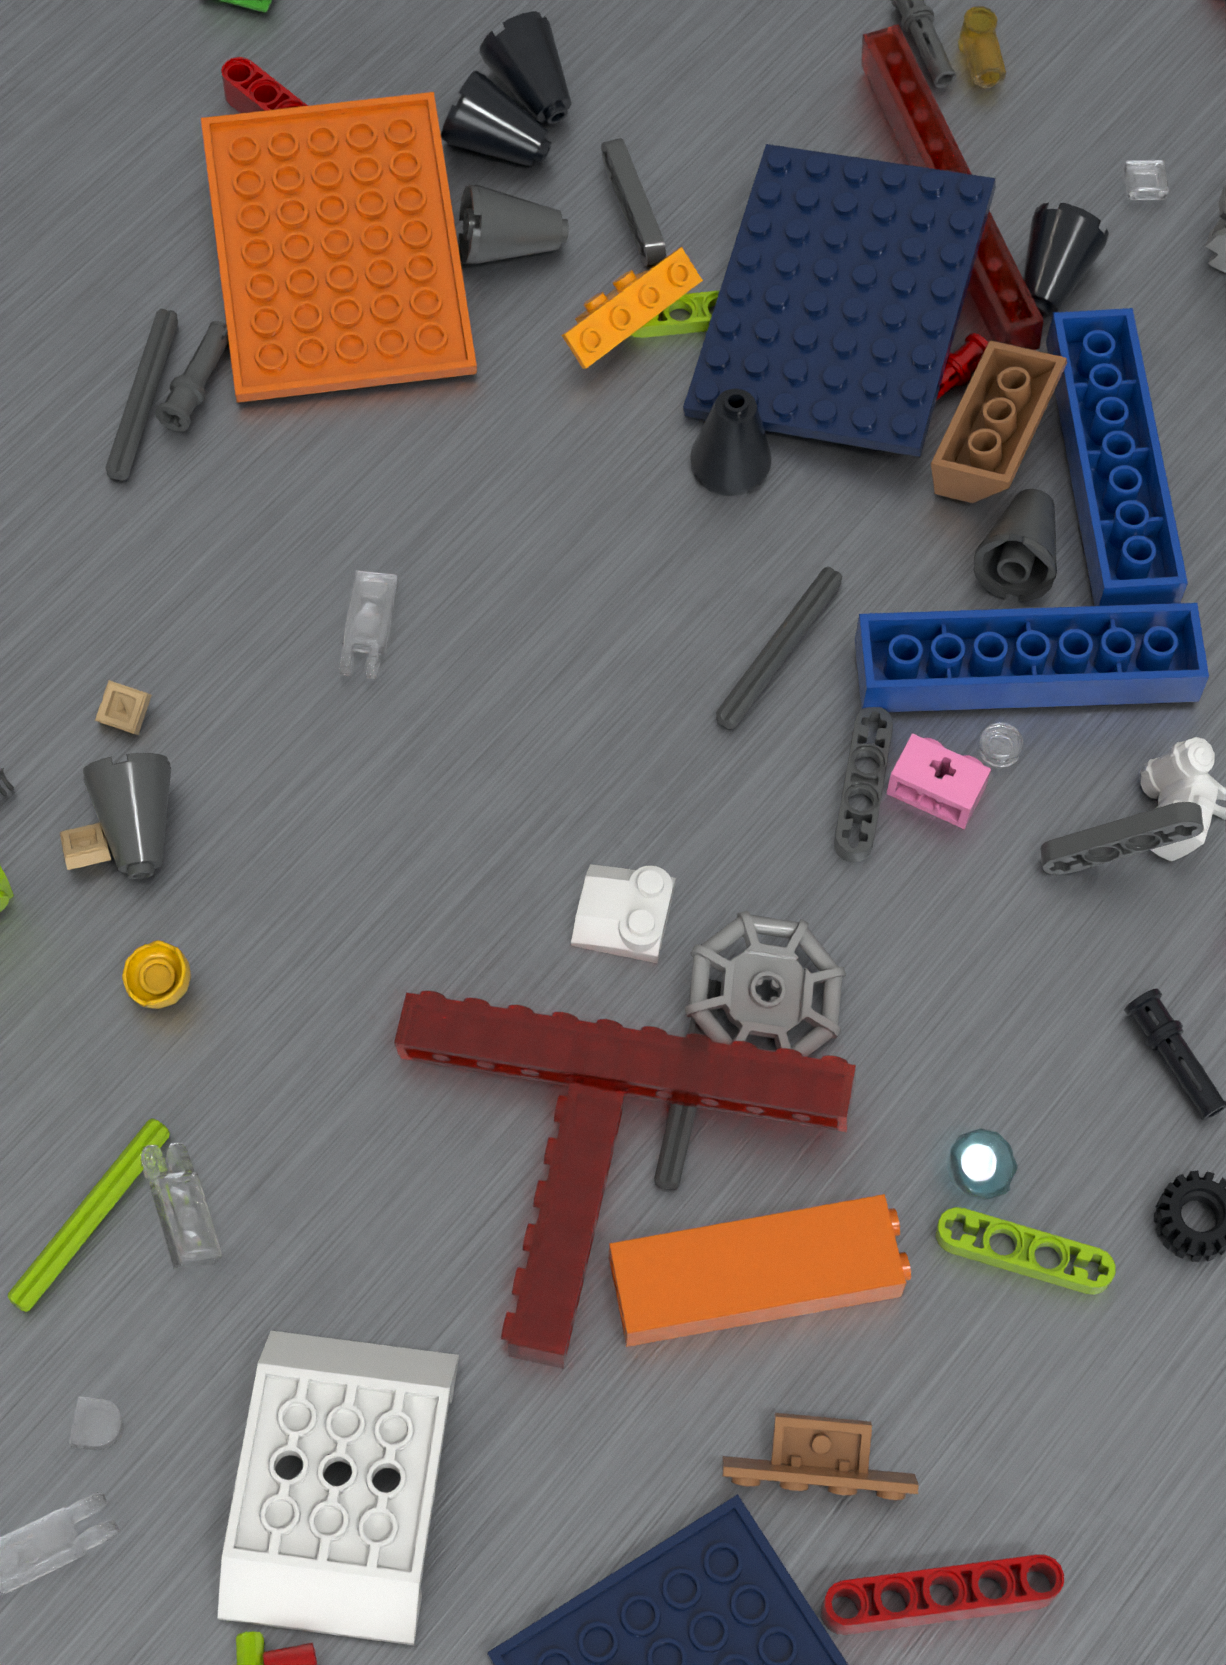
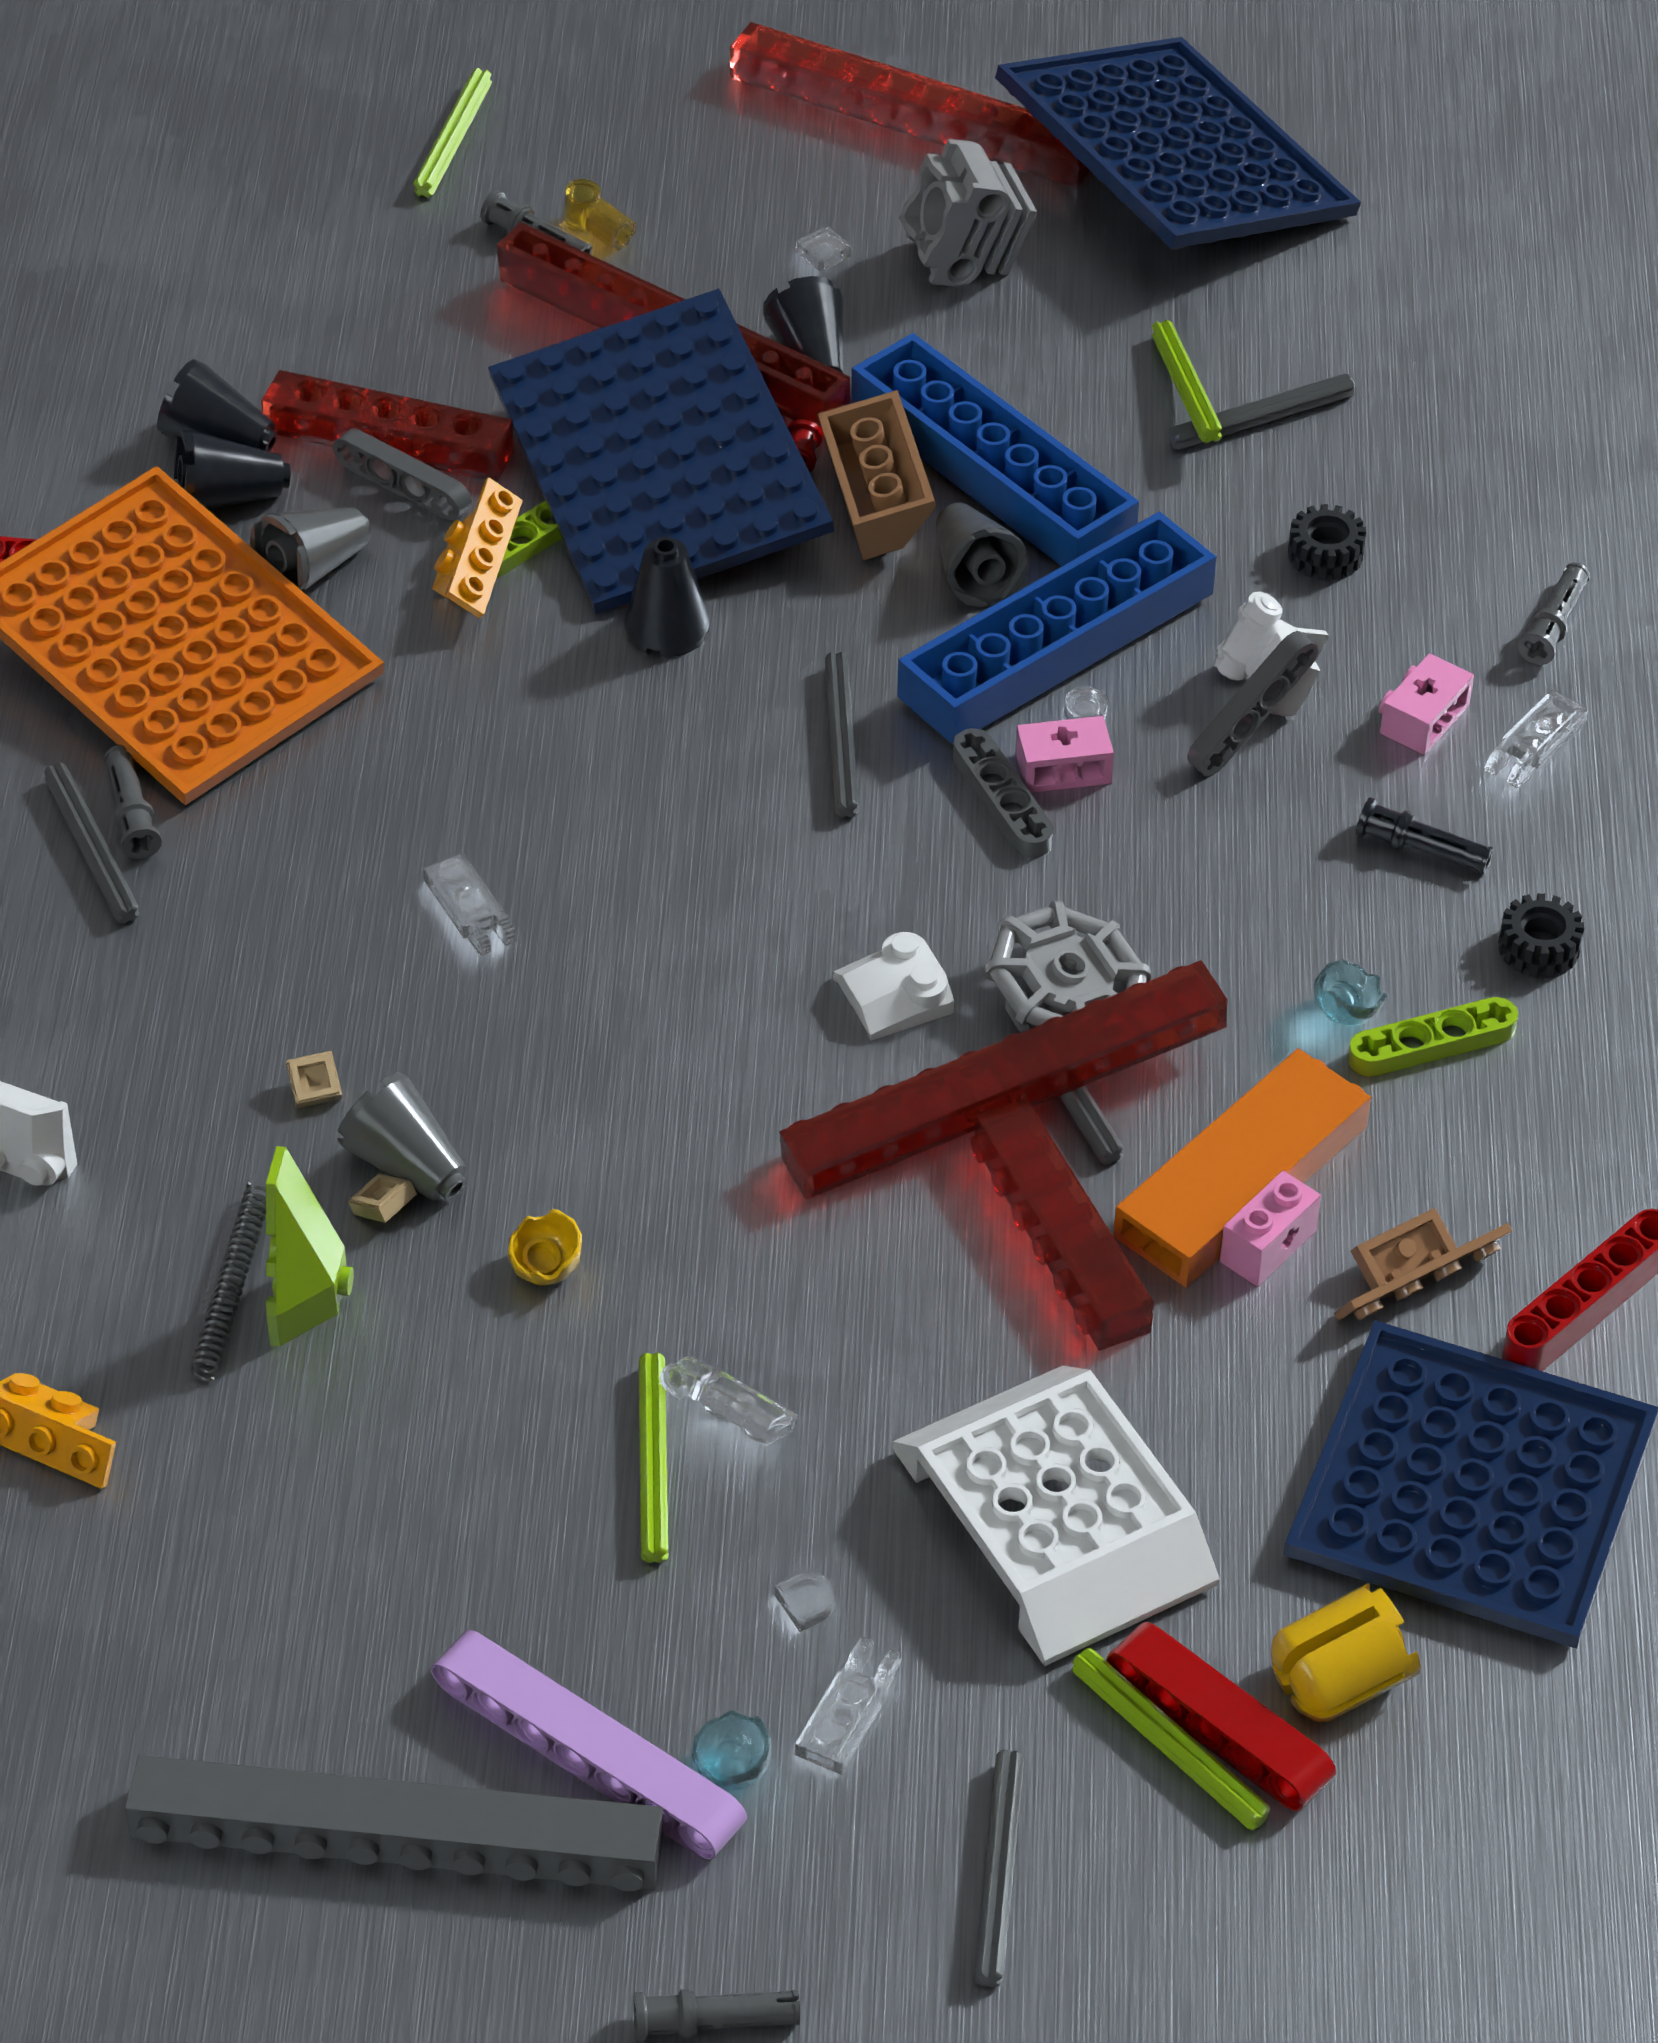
camera: 35 degrees left, 15 degrees down
none -> clear red brick [261,370,514,482]
none -> bright pink brick [1220,1170,1321,1287]

